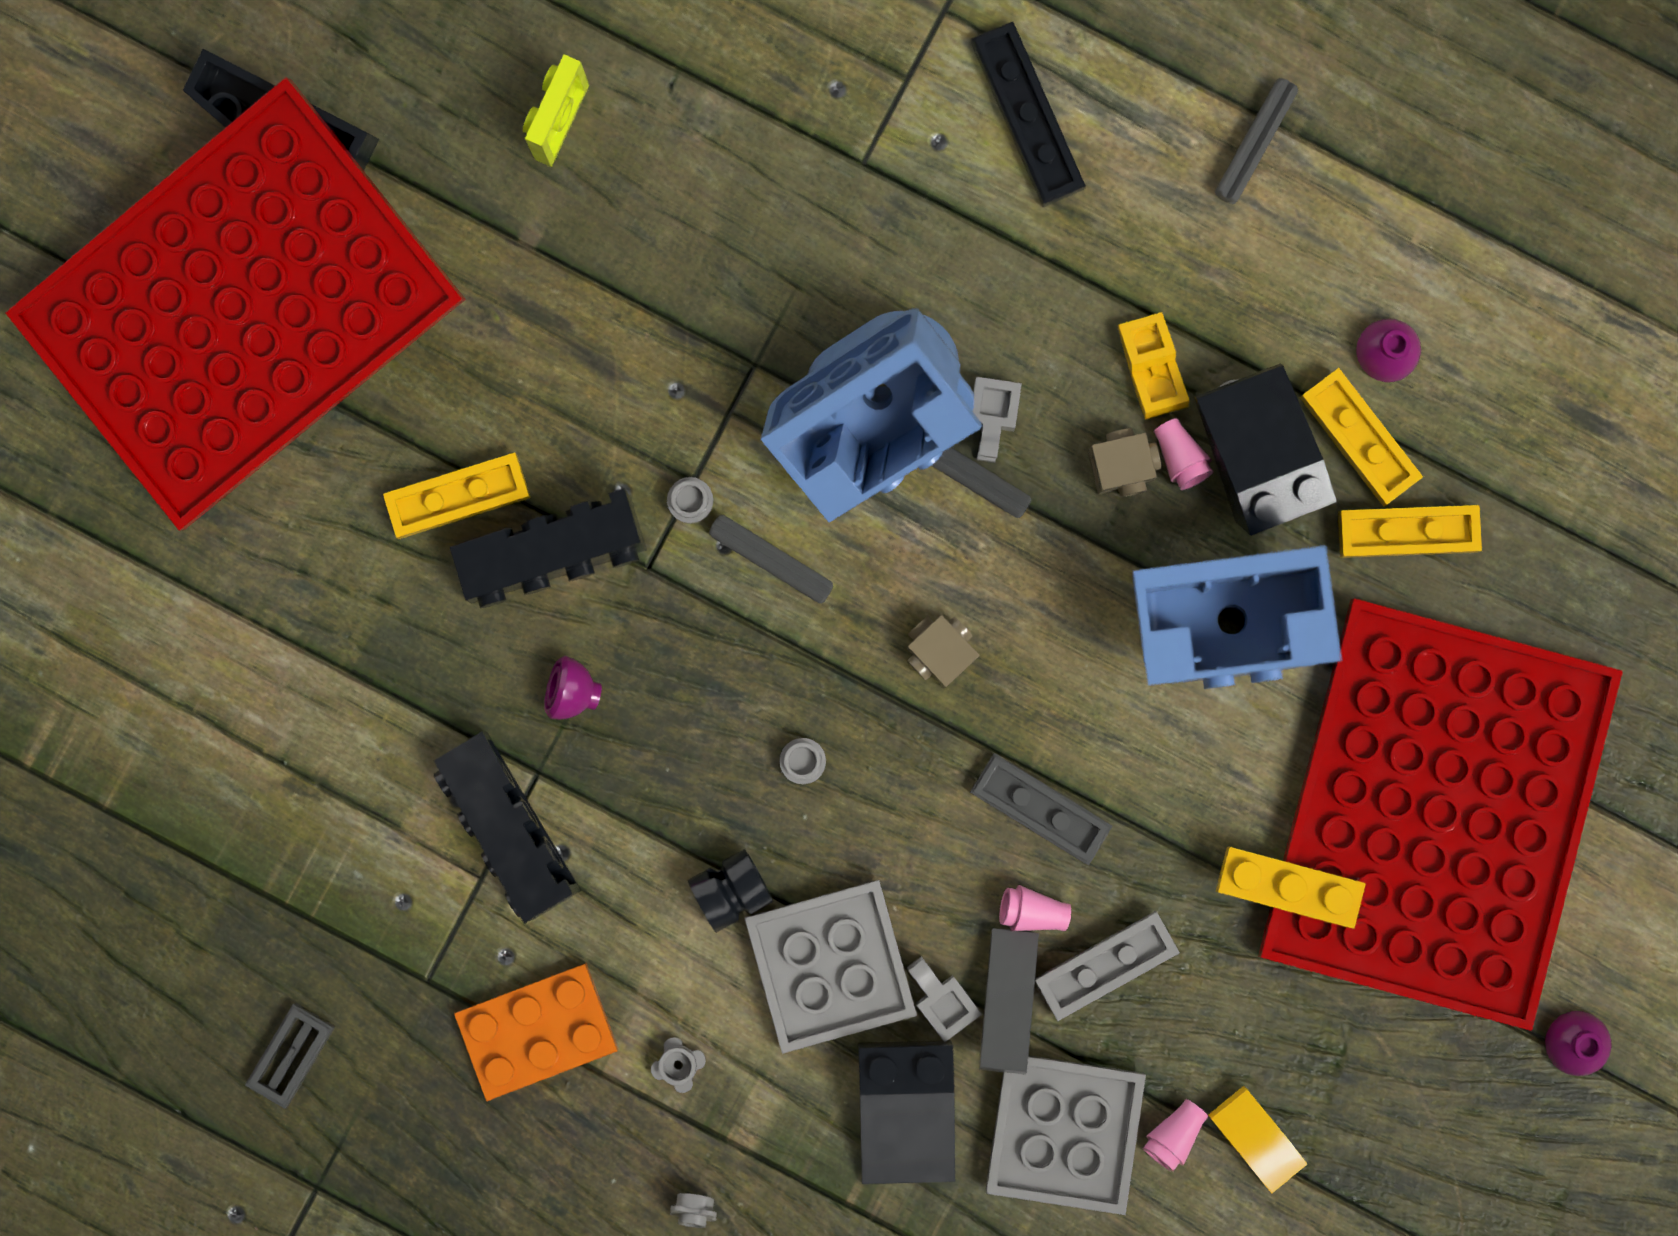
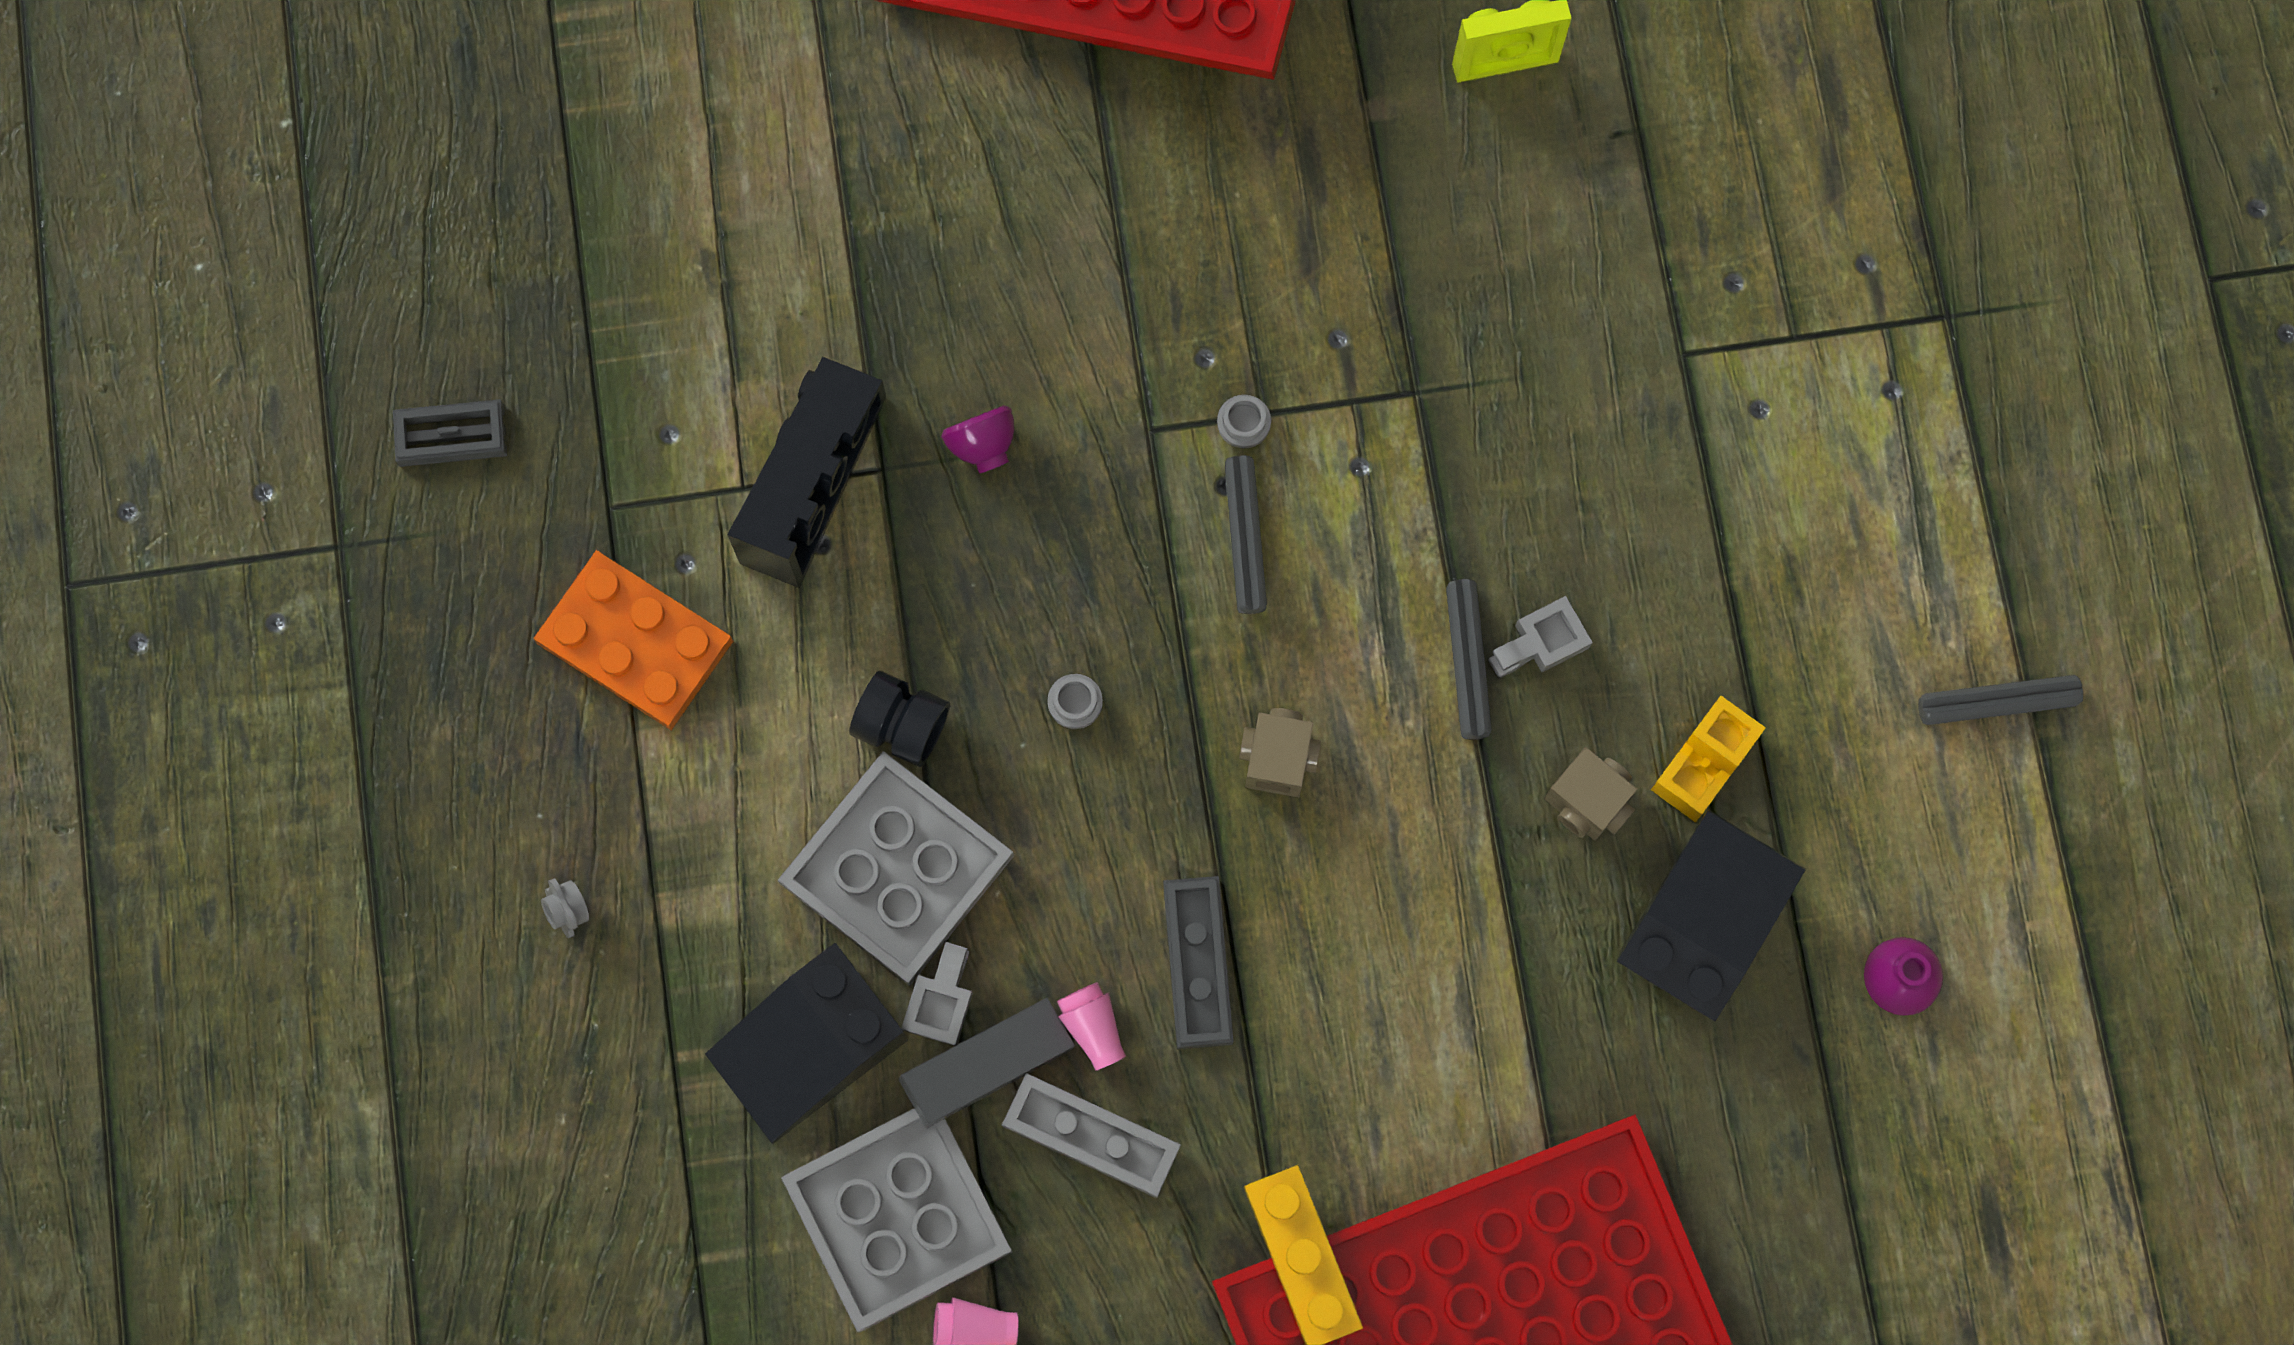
camera: 55 degrees right, 10 degrees down
yellow plate [383,452,531,539] -> none
black wedge [450,488,647,608] -> none
light grey plate [651,1037,706,1093] -> none
medium blue brick [761,308,982,522] -> none
black tile [971,21,1086,207] -> none
medium blue brick [1132,546,1341,689] -> none
bright pink cone [1154,418,1213,490] -> none
yellow plate [1299,368,1423,507] -> none
yellow plate [1338,505,1482,558] -> none

